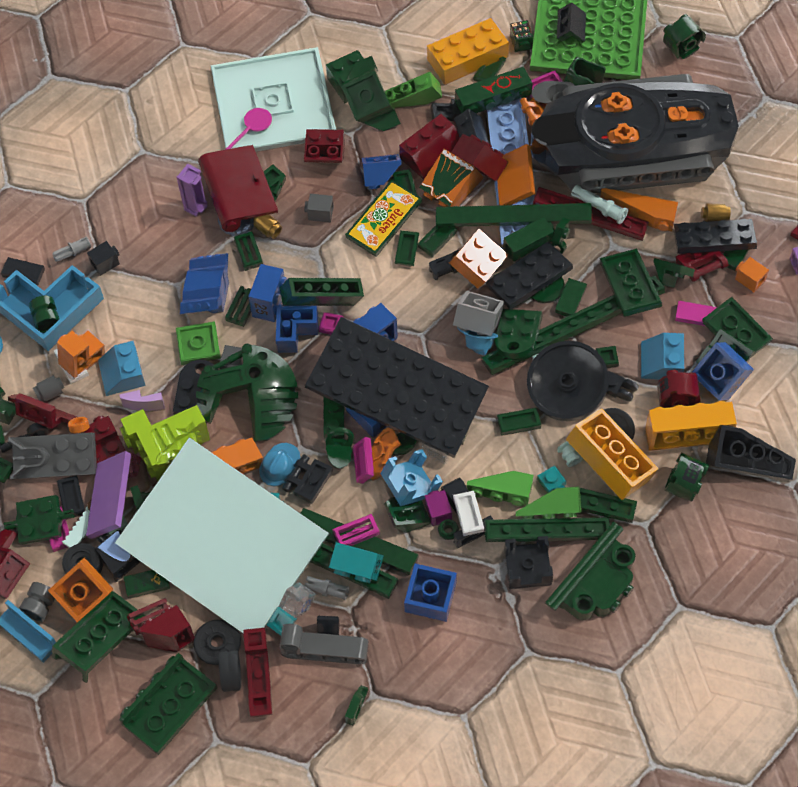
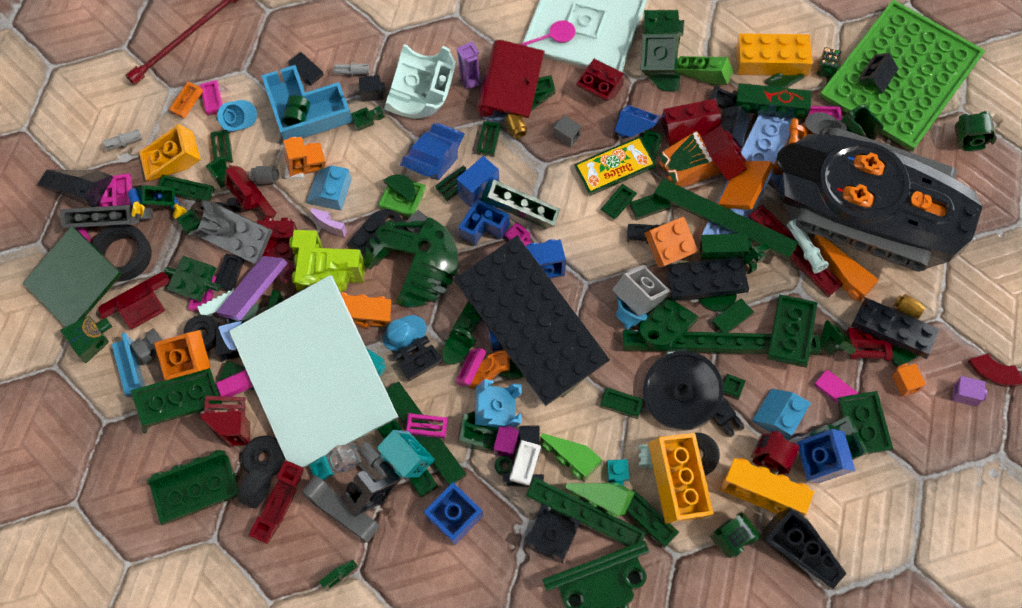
camera: 30 degrees right, 5 degrees up
orange tile [68,417,90,434] -> none
none -> dark pink tile [215,370,254,397]
none -> black panel [341,461,401,517]
none -> dark green plate [351,106,385,131]
none -> dark green tile [383,174,415,203]
none -> light aqua piece [384,44,456,119]

